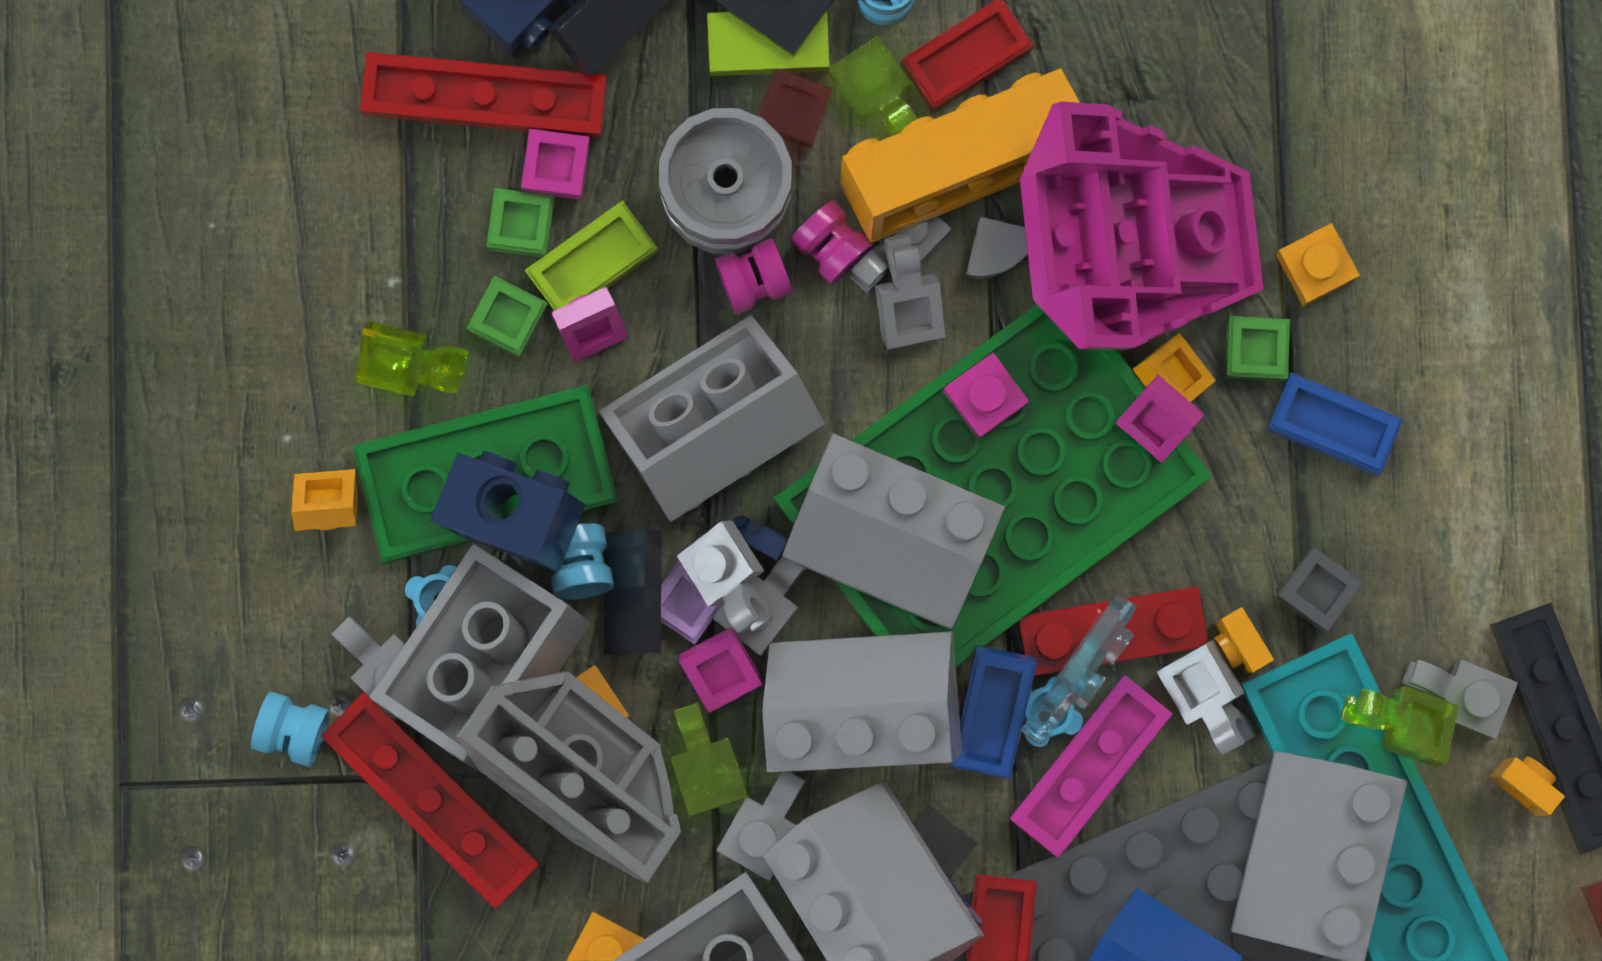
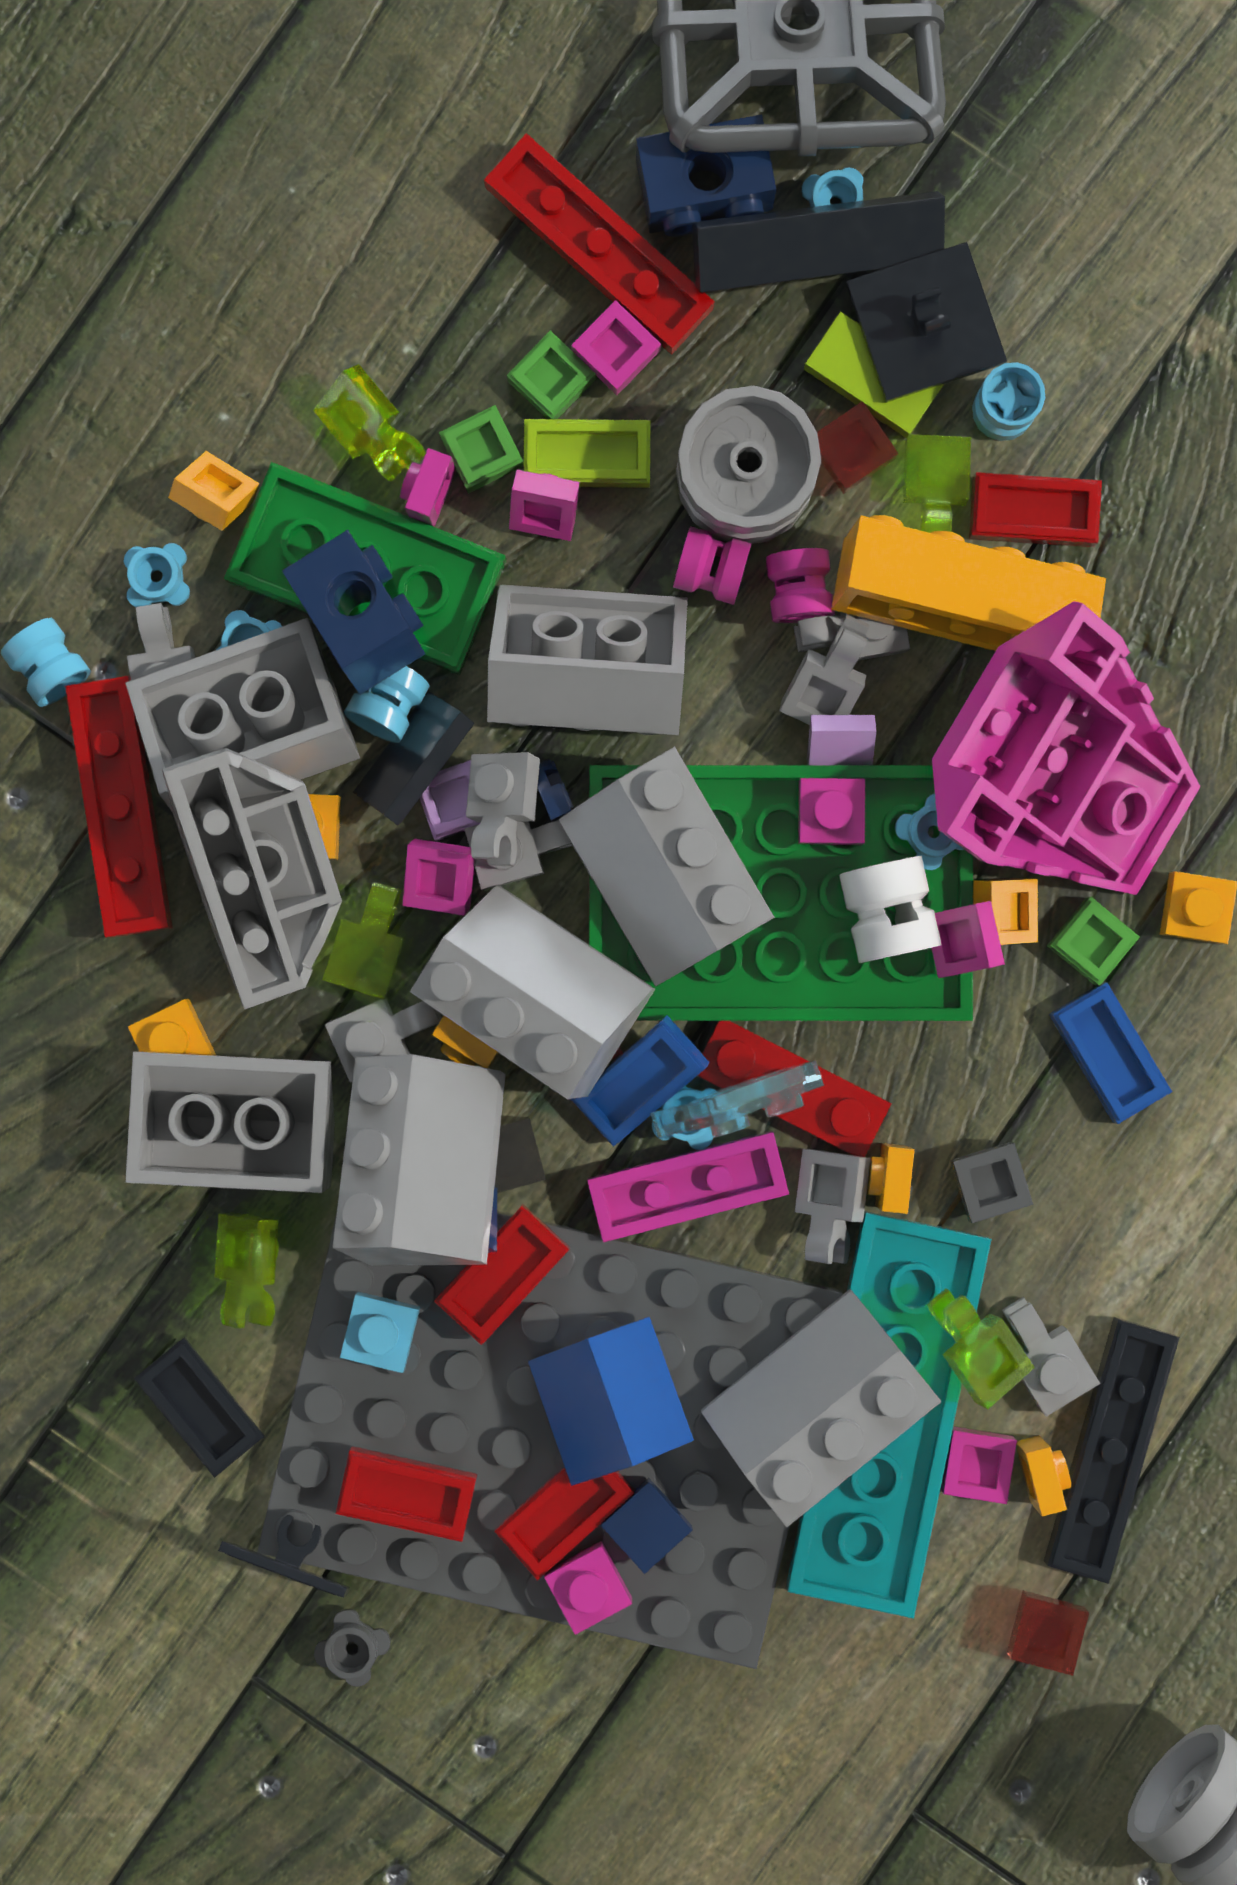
camera: 40 degrees right, 5 degrees up
light grey tile [965,217,1028,280] -> none
none -> medium azure plate [124,543,190,607]
none -> dark pink plate [400,448,456,527]
none -> light orange plate [432,1016,499,1068]
none -> lavender tile [807,715,876,765]
none -> white wheel [839,856,942,963]
none -> medium azure plate [895,794,964,870]
none -> dark pink plate [940,1426,1017,1504]

